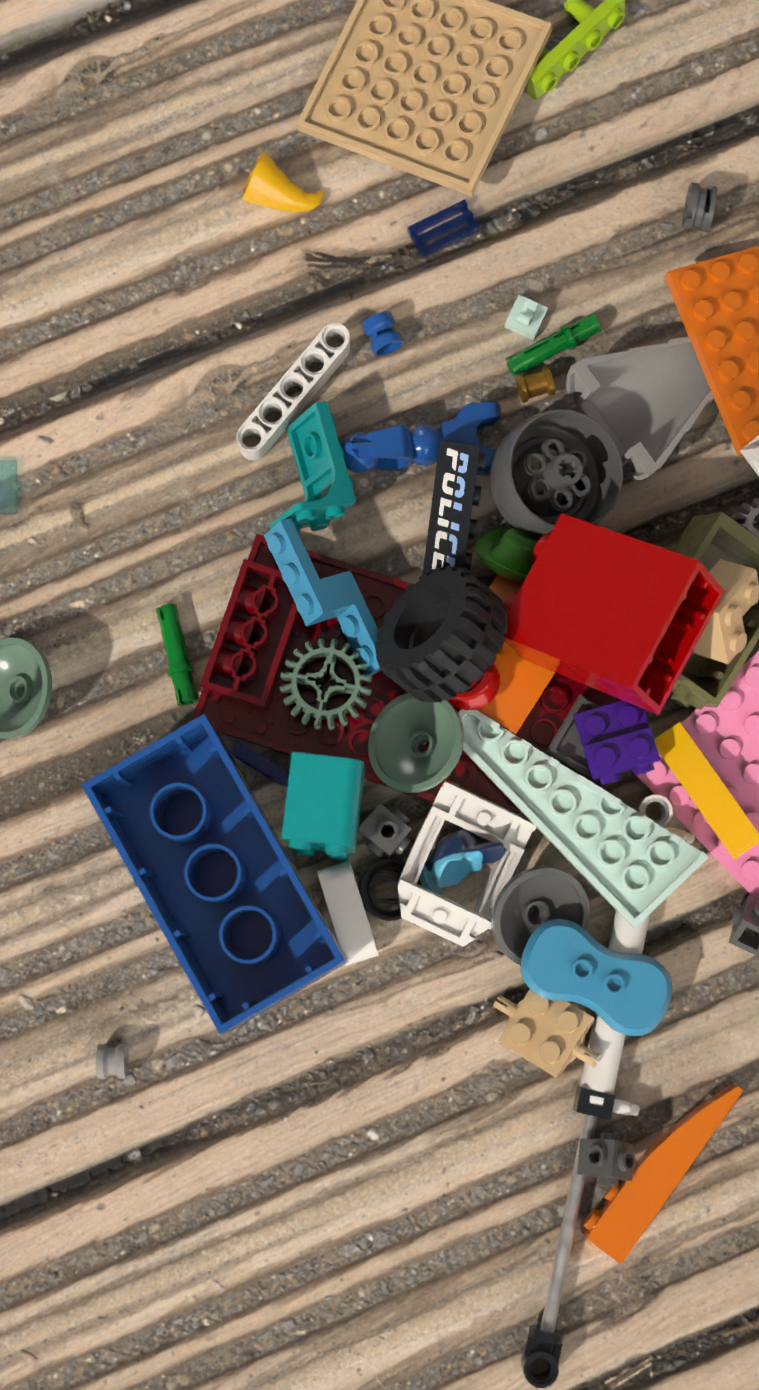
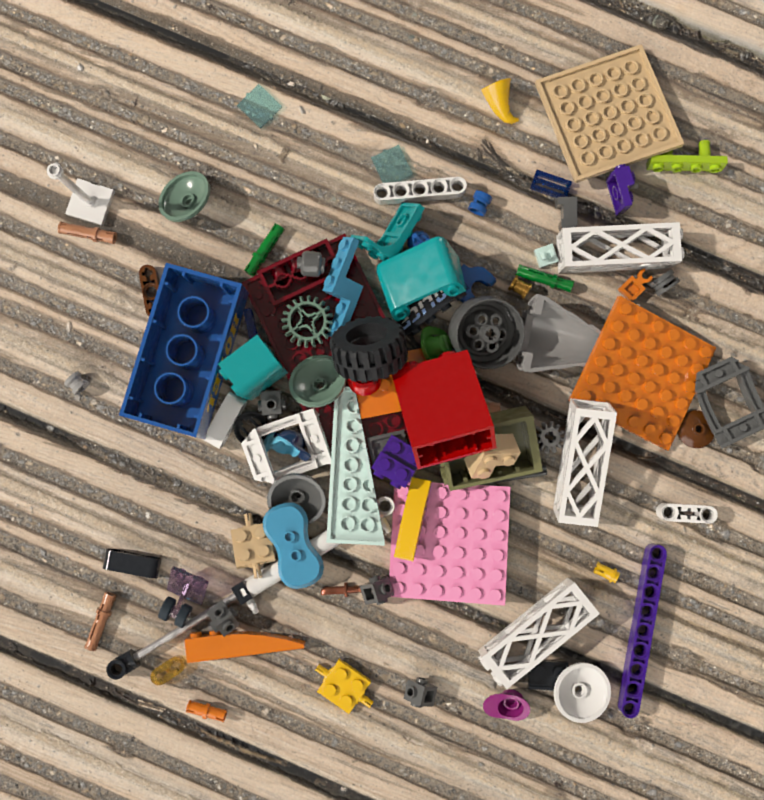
camera: 45 degrees right, 5 degrees up
none -> nougat pin [84,592,117,651]
none -> black beam [102,549,161,578]
none -> reddish brown beam [139,265,160,316]
none -> clear yellow beam [150,655,186,685]
none -> plate [158,566,209,628]
none -> orange pin [186,700,227,723]
none -> dark grey head [297,251,325,277]
none -> copper piece [321,582,361,597]
none -> clear light blue piece [371,145,413,183]
none -> teal windscreen [376,237,466,322]
none -> dark grey leg [555,197,578,231]
none -> white piece [556,222,684,274]
none -> dark purple plate [606,164,635,216]
none -> orange plate [618,269,653,302]

